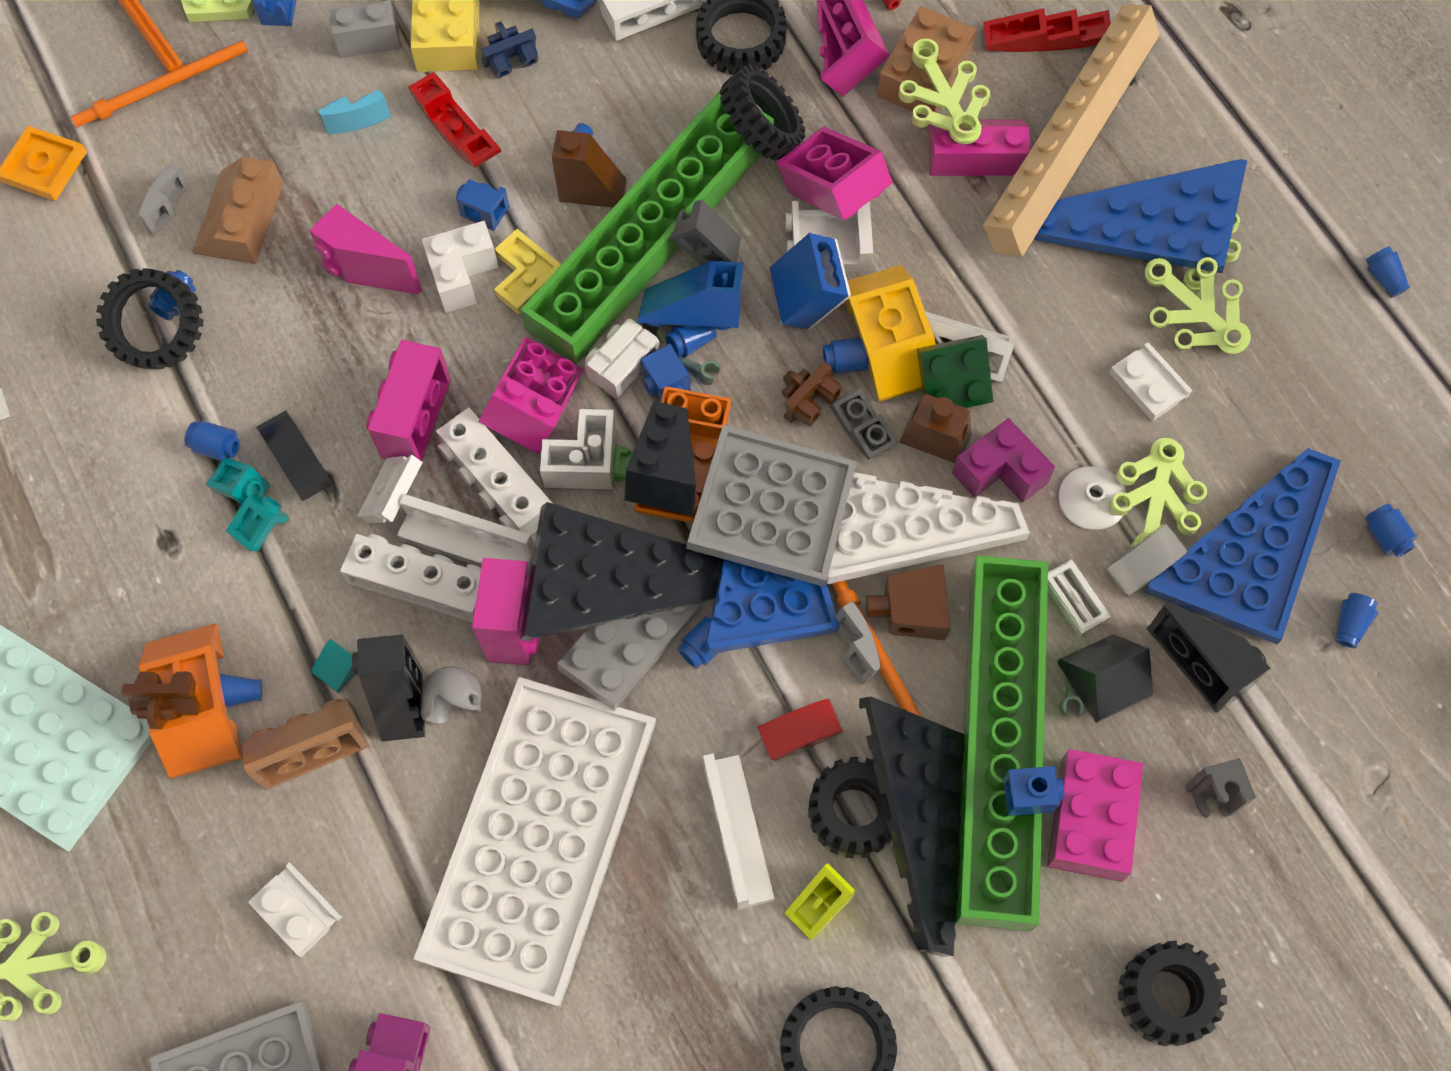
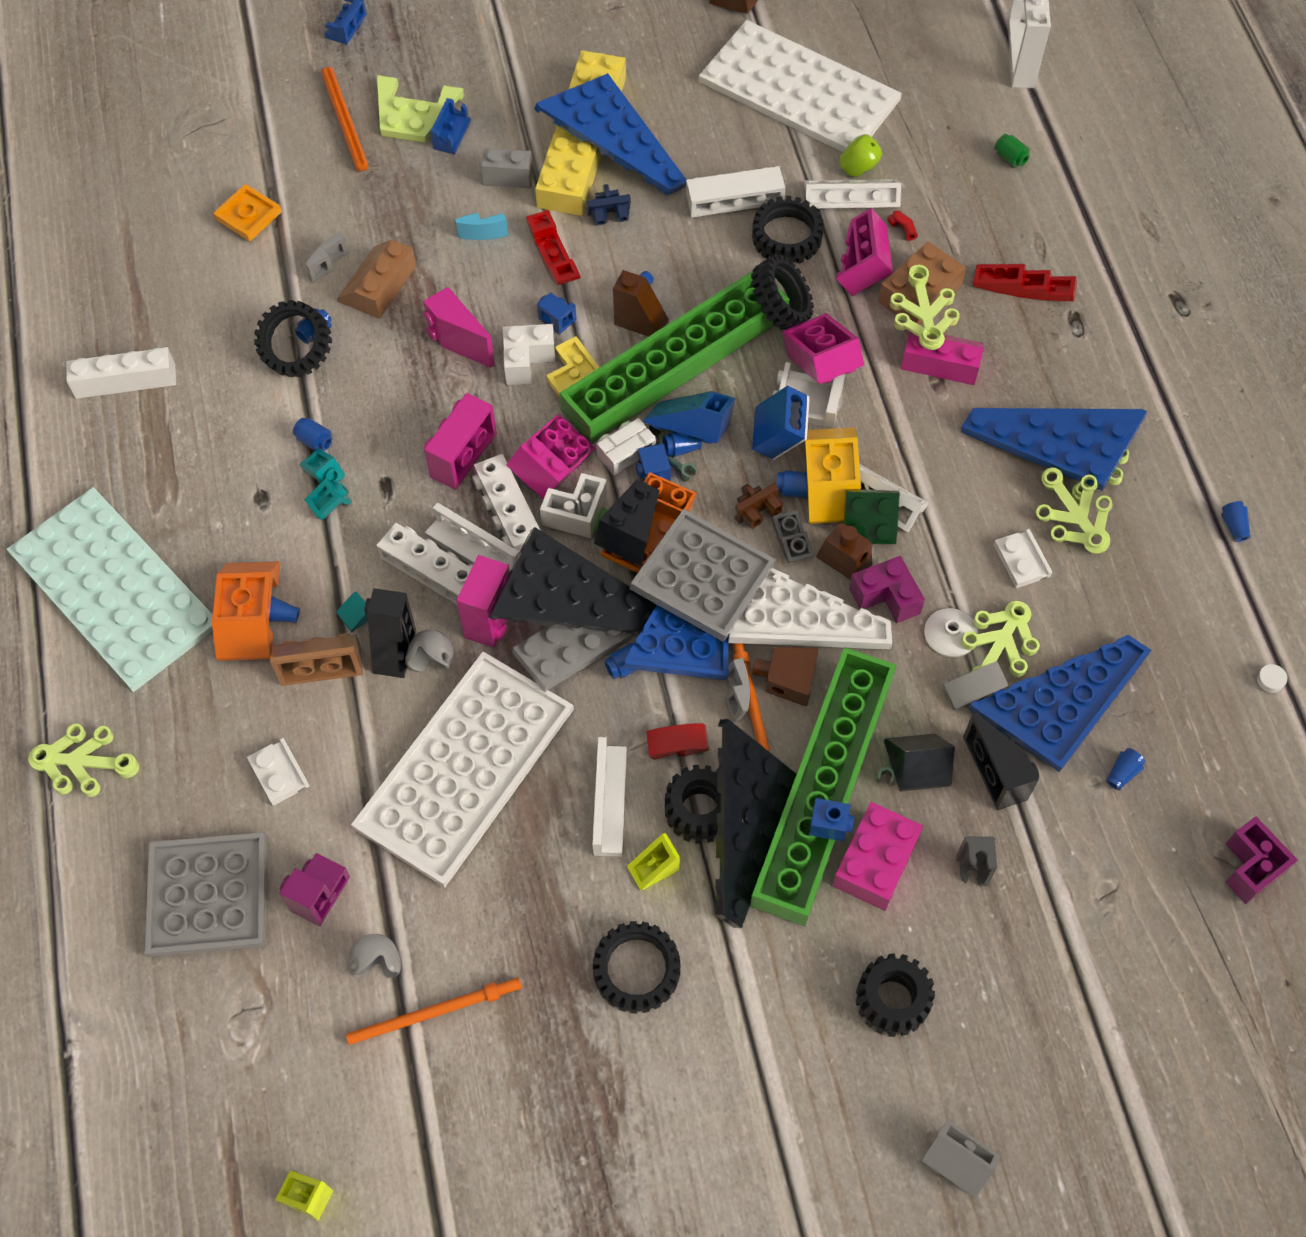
camera: 15 degrees right, 5 degrees down
orange bar [70,40,248,128] -> none
reddish brown hips [121,671,201,730] -> none
black slope [256,410,332,502] -> none
white plate [357,455,423,523] -> none
dark grey hinge [670,199,741,265] -> none
tan brick [983,4,1160,257] -> none
white tile [1048,559,1111,637] -> none
blue brick [1365,504,1418,558] -> none

